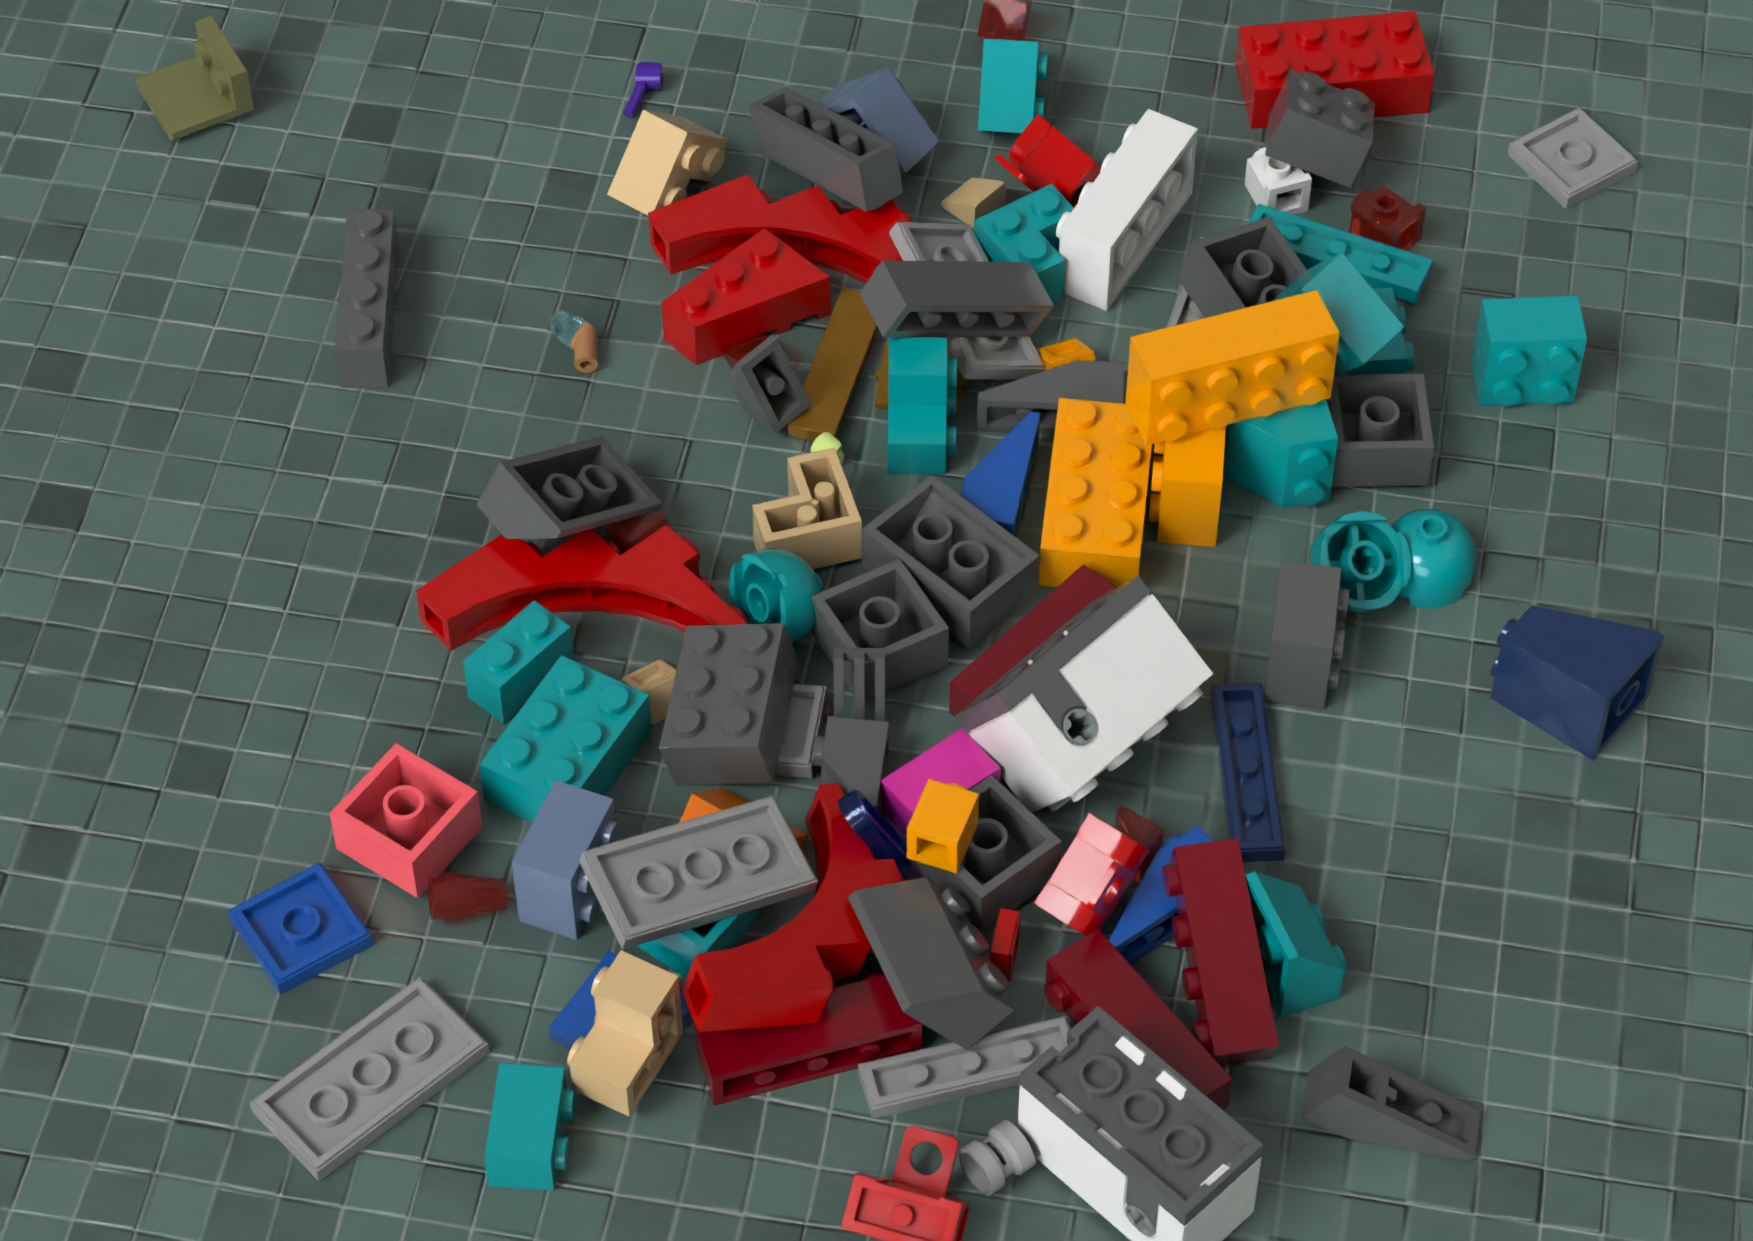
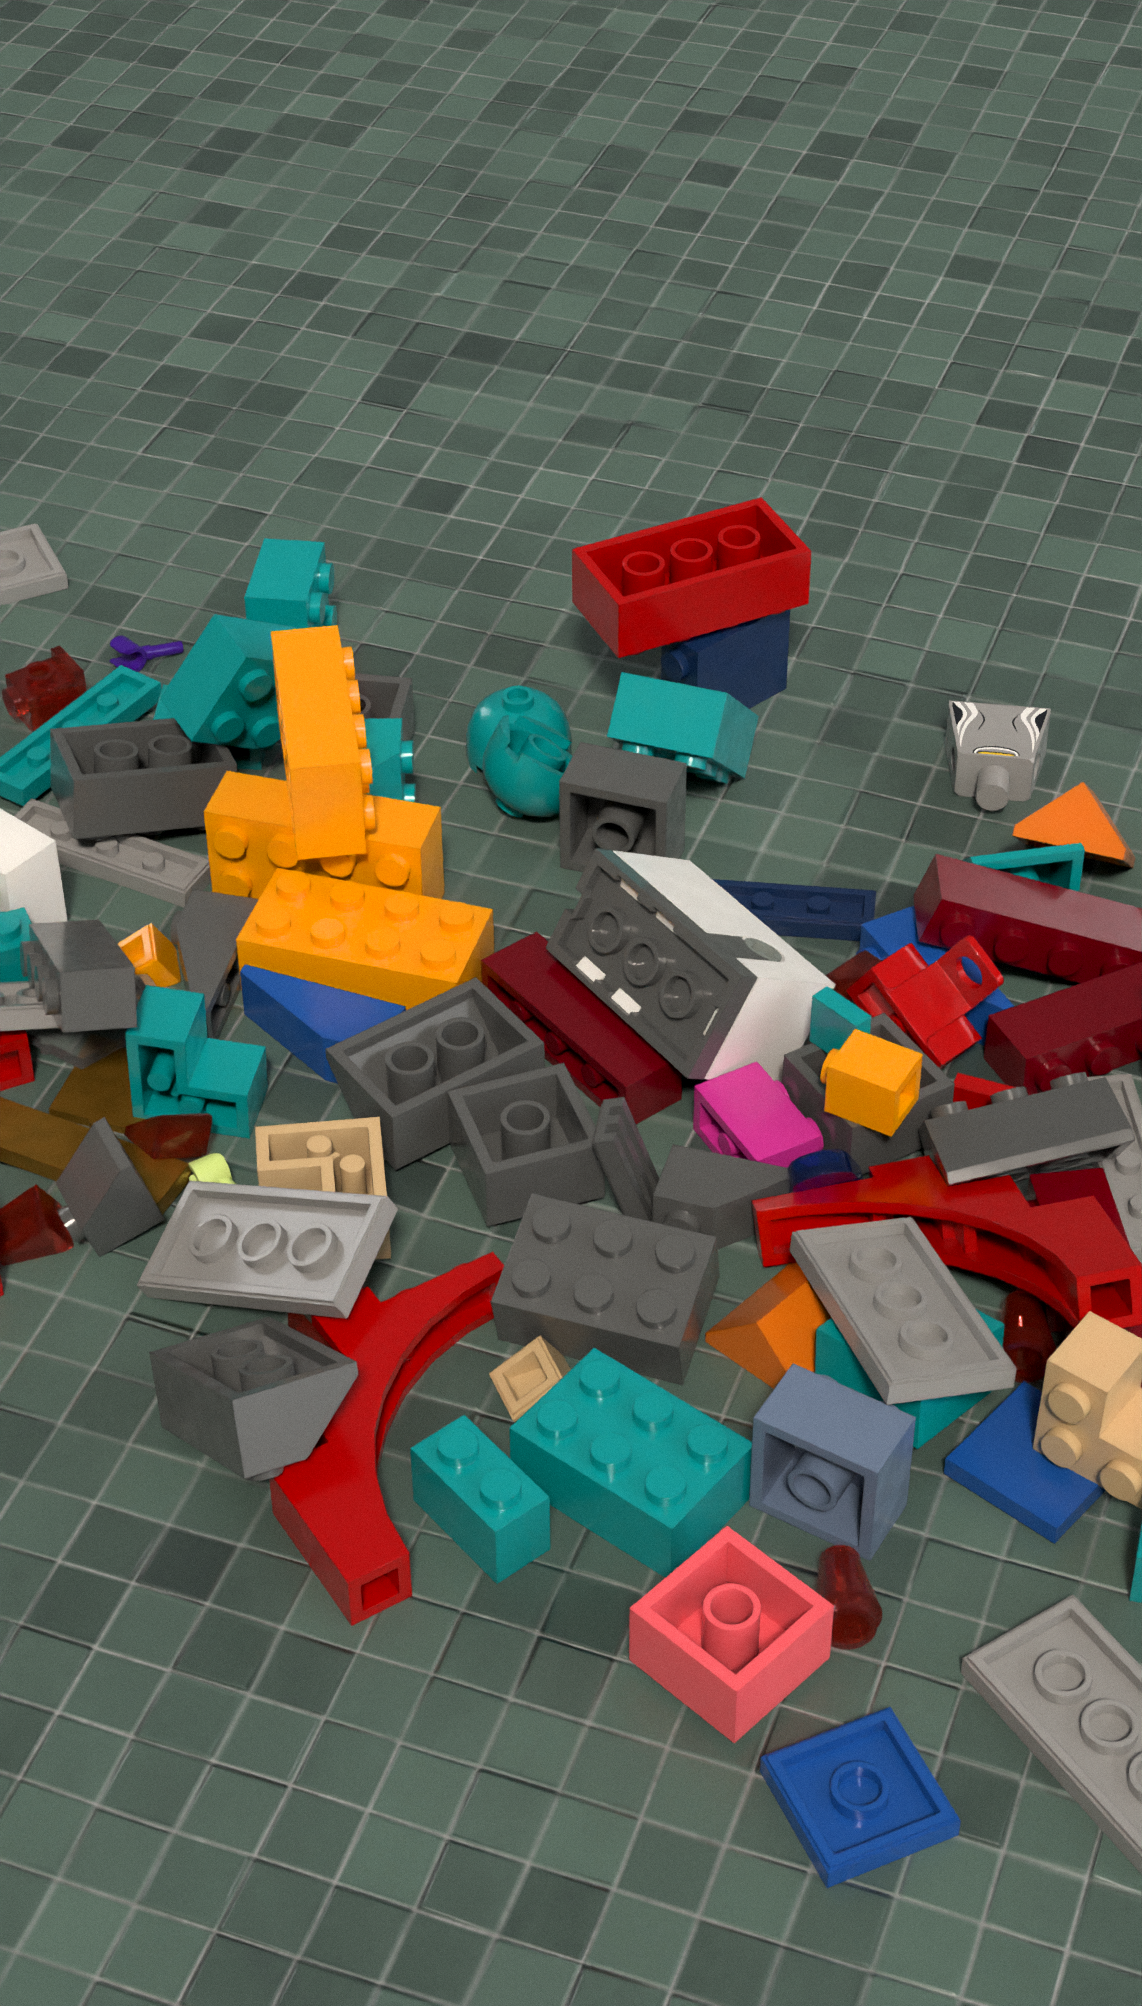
camera: 80 degrees left, 10 degrees down
teal cylinder [729,548,824,643] -> none
none -> dark purple hand [109,635,184,672]
none -> clear red slope [124,1113,212,1159]
none -> light grey tile [136,1181,398,1319]
none -> red brick [572,497,811,658]
none -> teal brick [607,672,759,784]
none -> teal tile [809,986,871,1054]
none -> light grey torso [945,700,1051,811]
none -> orange slope [1012,782,1136,868]

